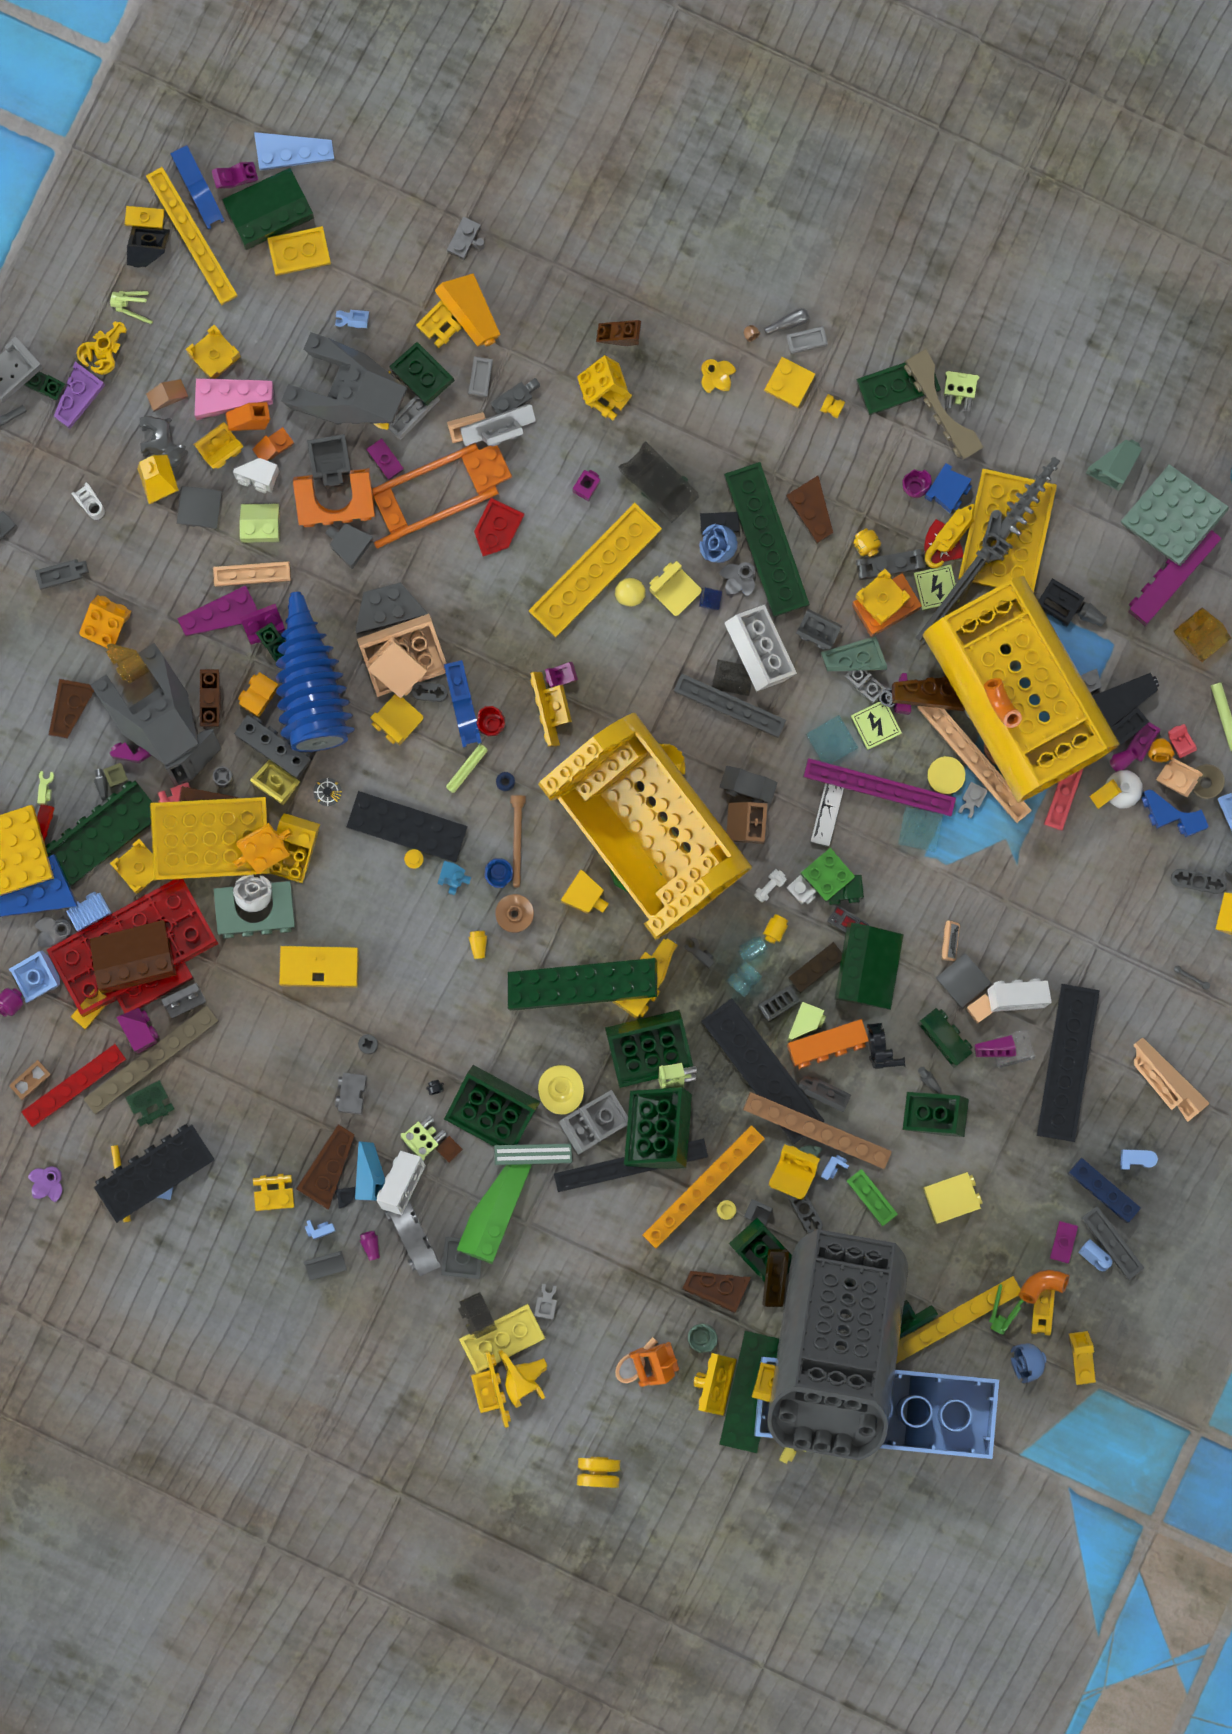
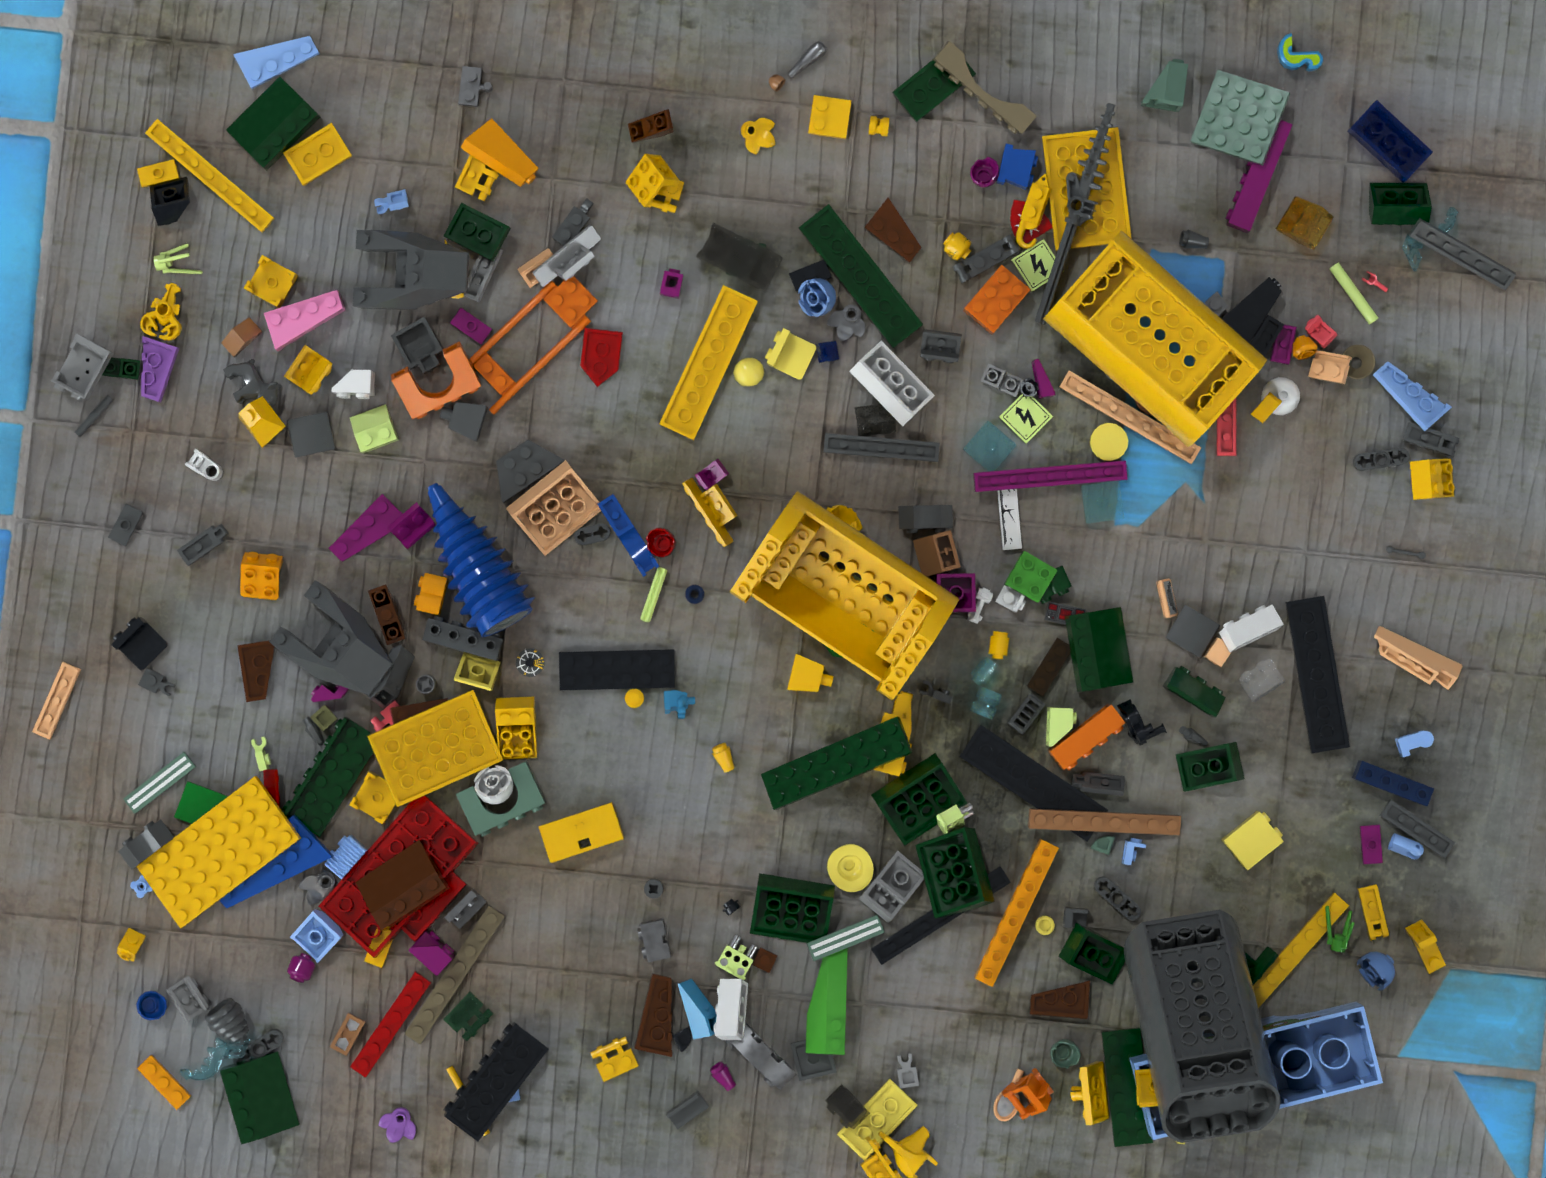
camera: 20 degrees left, 5 degrees up
clear yellow slope [106,644,149,684] -> none
blue piece [170,145,225,229] -> none
magenta slope [212,162,258,189] -> none
light nougat tile [213,561,291,587] -> none
orange slope [226,402,270,431] -> none
light orange plate [233,823,293,874] -> none
orange slope [252,427,294,461] -> none
dark green slope [256,622,286,662] -> none
light blue bracket [305,1220,336,1240] -> none
light nougat panel [366,637,427,698] -> none
yellow bracket [370,694,423,746] -> none
light grey tile [468,356,493,397] -> none
blue hair [484,858,513,888] -> none
medium nougat dish [495,894,534,933] -> none
medium nougat piece [510,795,526,888] -> none
dark brown plate [762,1249,789,1307] -> none
yellow bracket [769,1144,820,1200] -> none
light grey tile [786,326,828,354] -> none
sand green wing [821,636,887,671] -> none
bright green plate [847,1169,898,1226] -> none
yellow panel [855,569,910,625] -> none
reddish brown wing [892,676,965,711] -> none
yellowish green piece [944,371,979,411] -> none
light grey plate [958,782,988,819] -> none
magenta slope [975,1035,1016,1057] -> none
orange cylinder [984,678,1022,728] -> none
orange cylinder [1018,1270,1069,1304] -> none
black plate [1038,578,1085,627] -> none
magenta cone [1110,747,1139,772] -> none
blue arch [1141,790,1209,838] -> none
none -> magenta slope [936,573,976,612]

